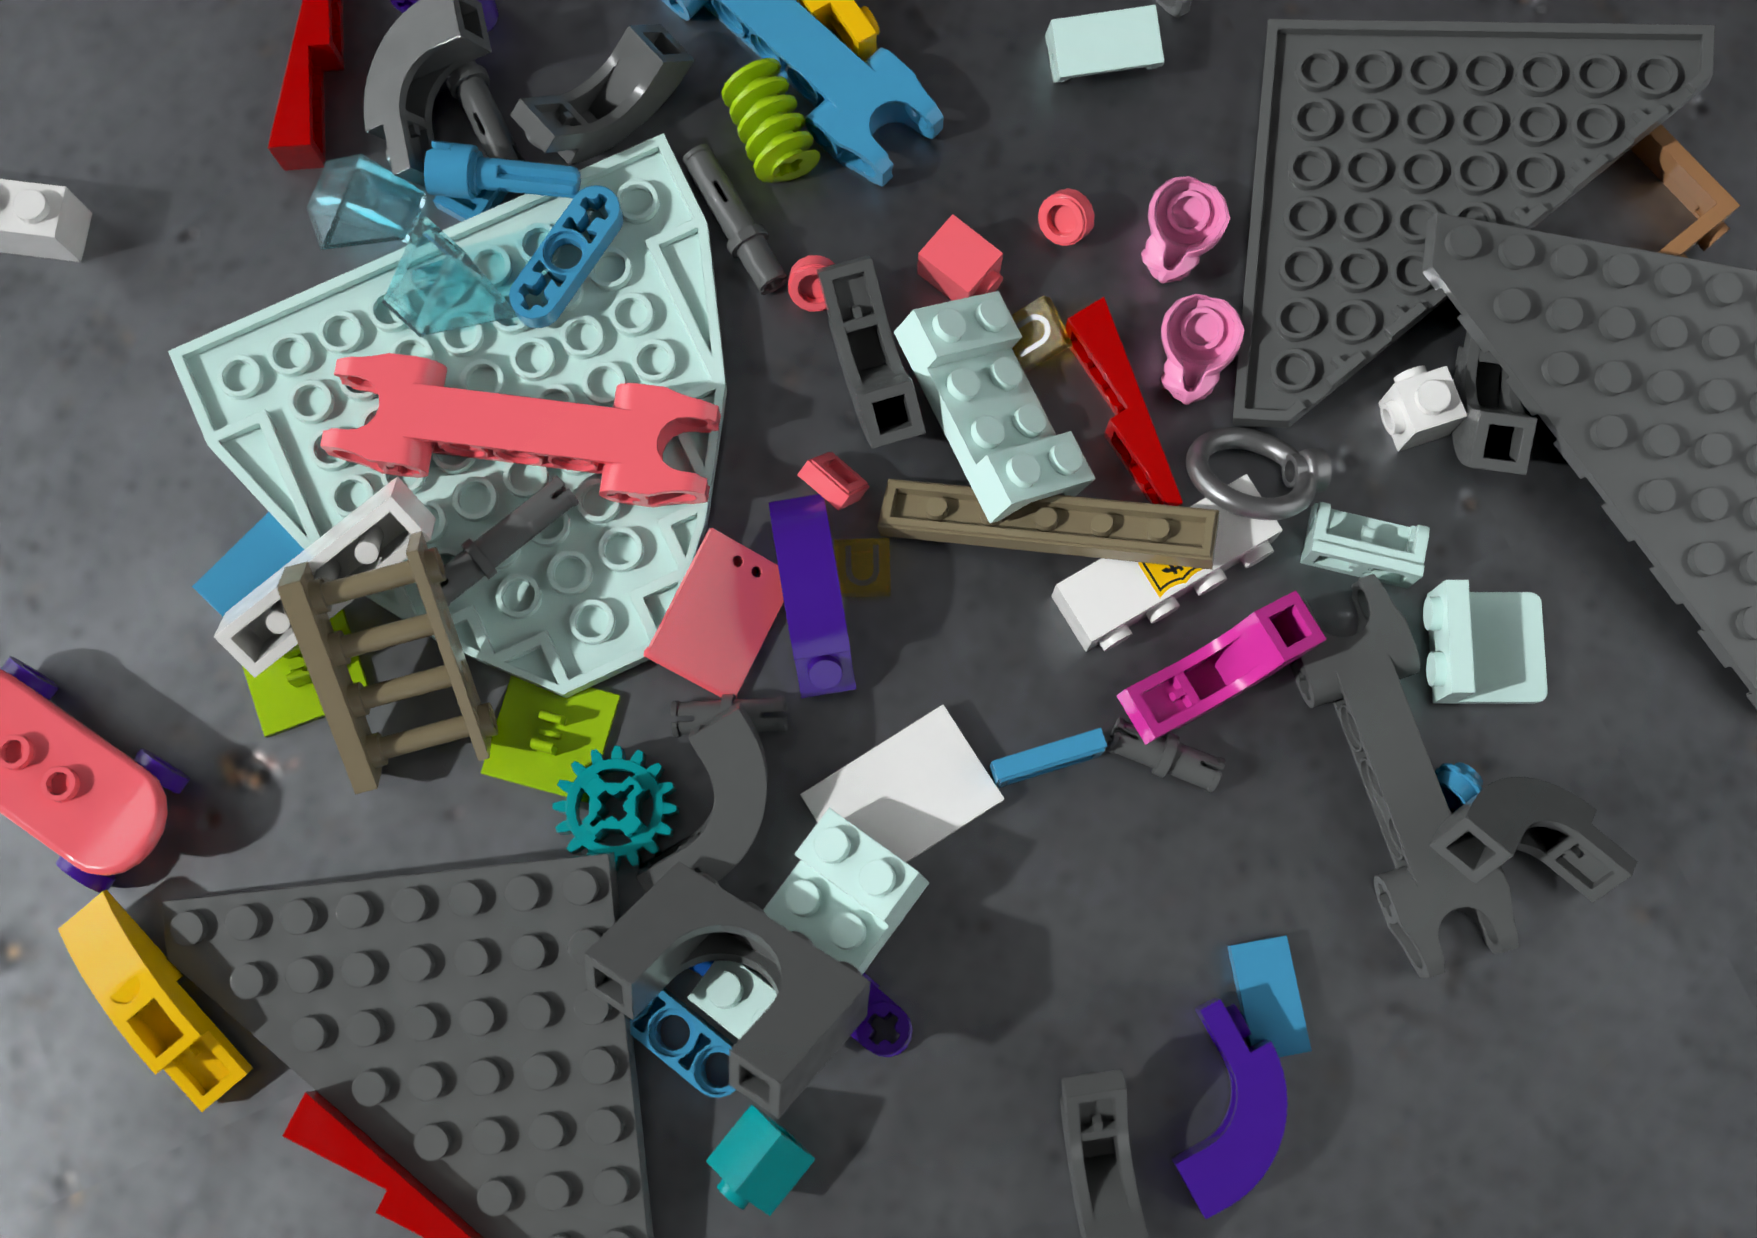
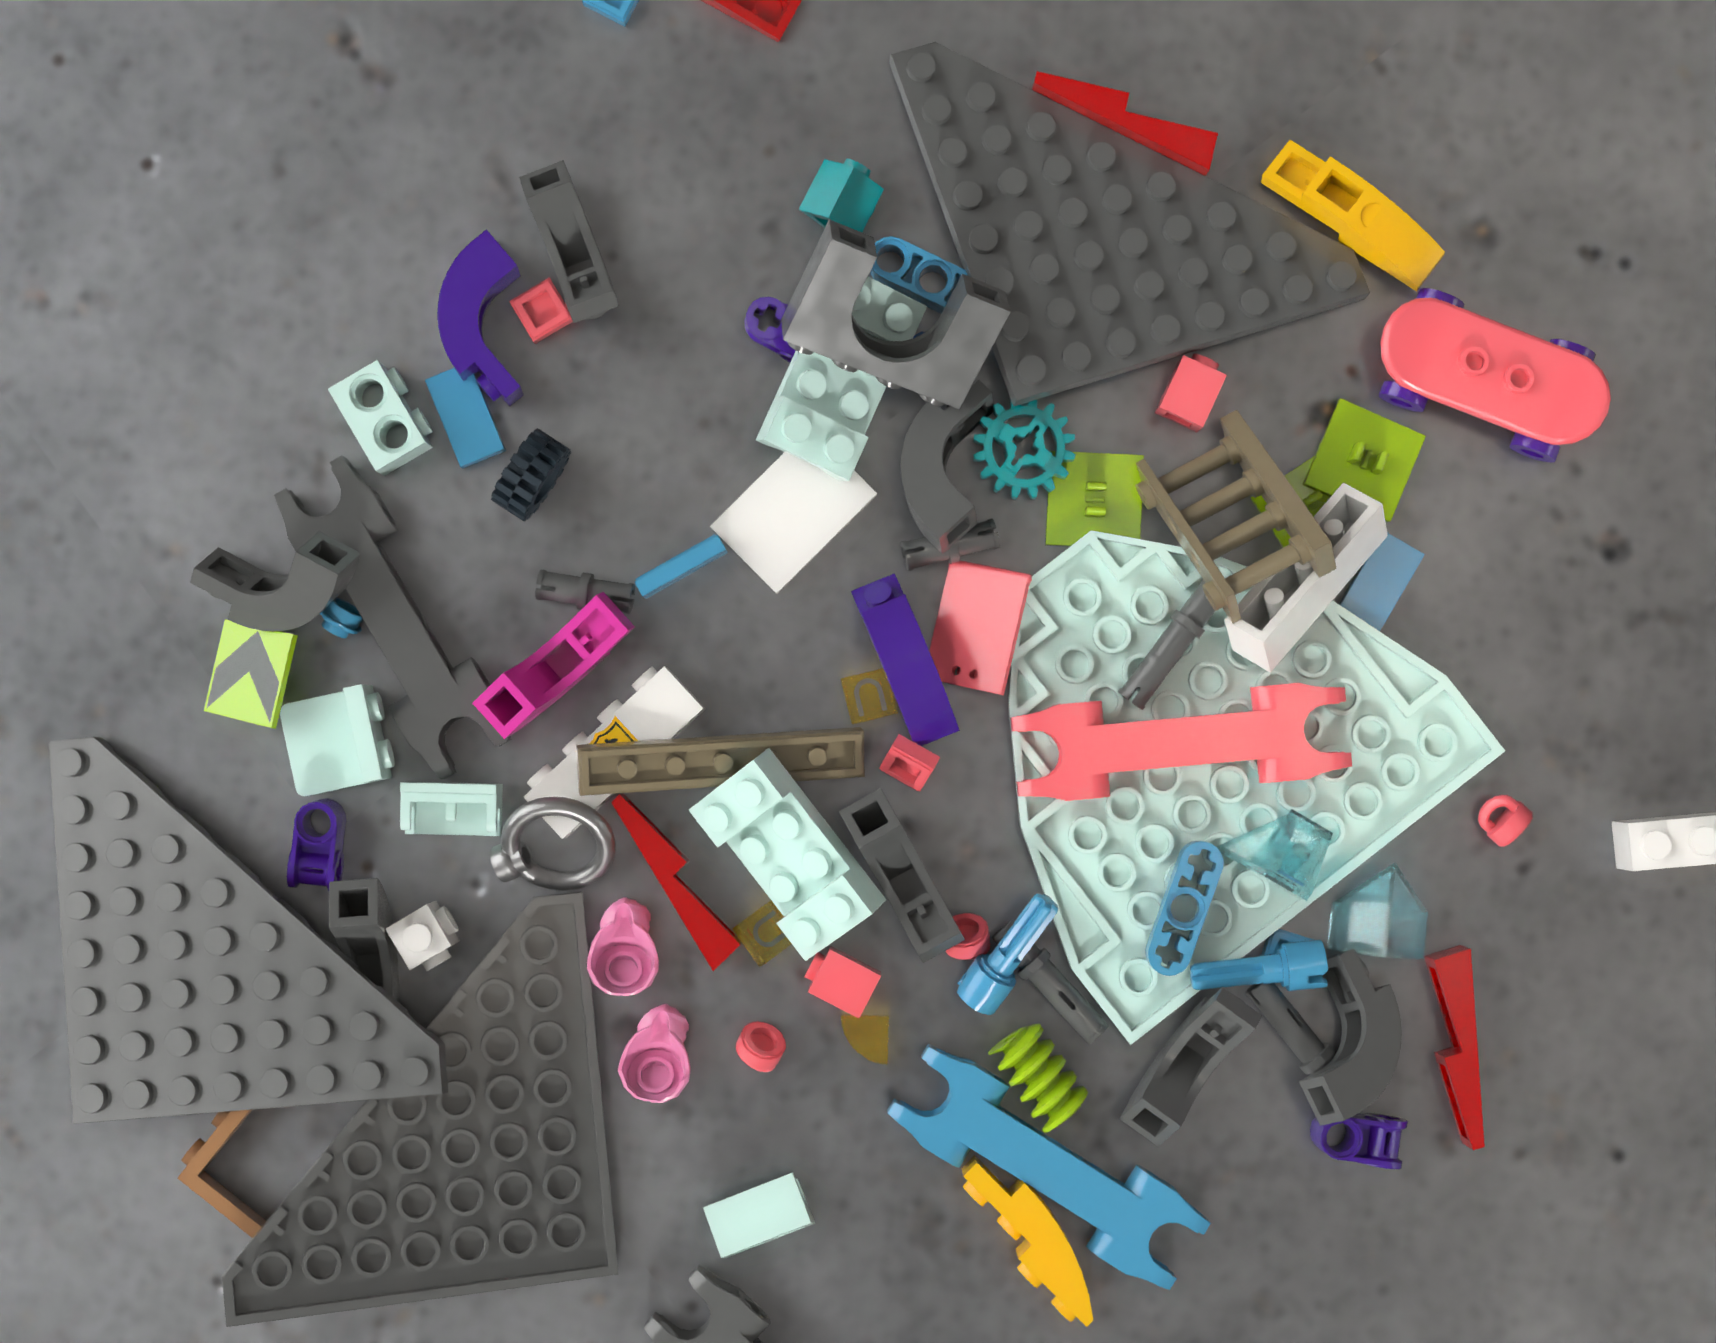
camera: 165 degrees right, 10 degrees up
none -> piece [204,619,298,729]
none -> dark purple piece [287,799,347,891]
none -> light aqua brick [328,360,433,476]
none -> black bush [491,428,571,521]
none -> coral tile [509,277,573,344]
none -> clear yellow tile [841,1014,889,1065]
none -> dark azure piece [957,894,1058,1015]
none -> coral brick [1155,354,1227,432]
none -> lime piece [1303,398,1426,522]
none -> coral tile [1478,795,1533,847]

